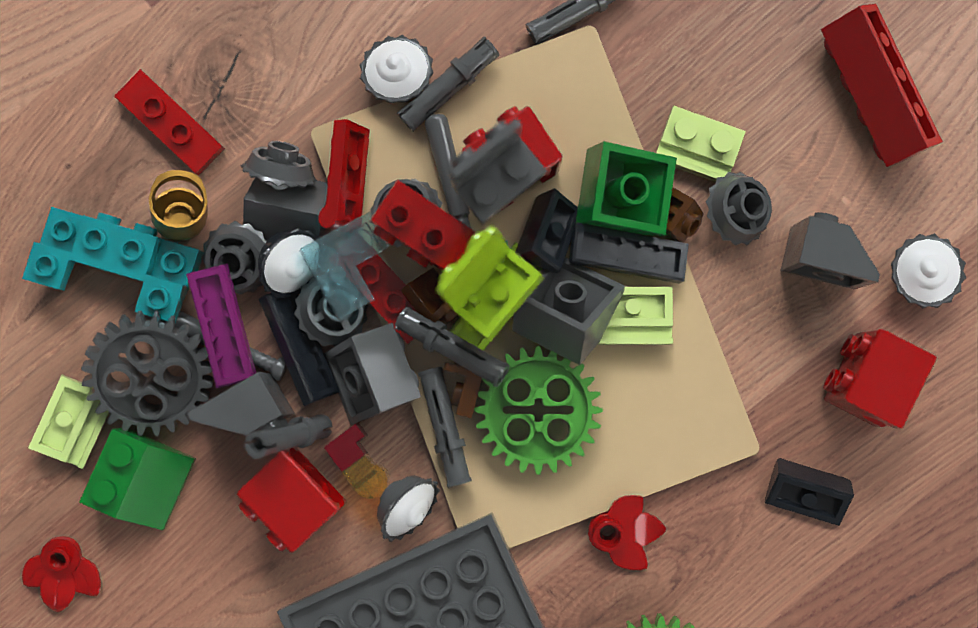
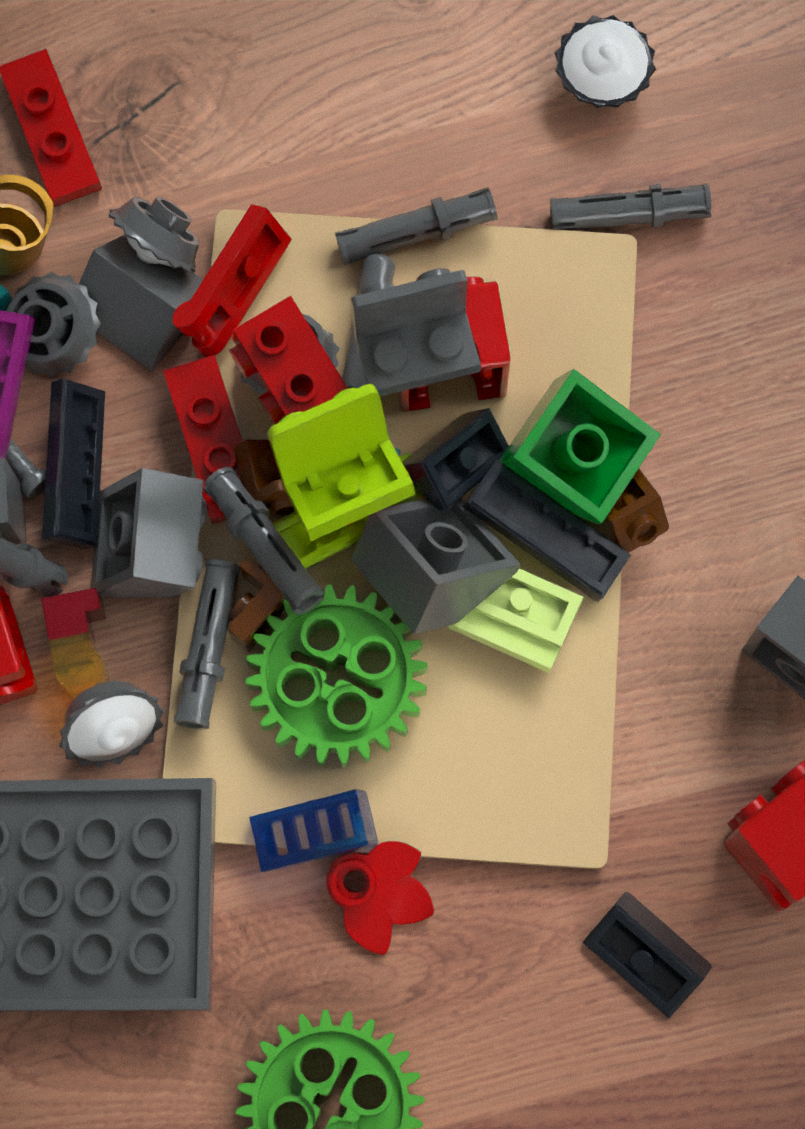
camera: 25 degrees right, 10 degrees down
white piece [258,229,325,298] -> none
dark grey piece [294,273,368,346] -> none
clear light blue plate [299,212,389,320] -> none
white piece [359,34,434,104] -> none
yellowish green plate [656,106,746,182] -> none
dark grey piece [706,172,772,246] -> none
none -> clear blue slope [249,789,378,872]

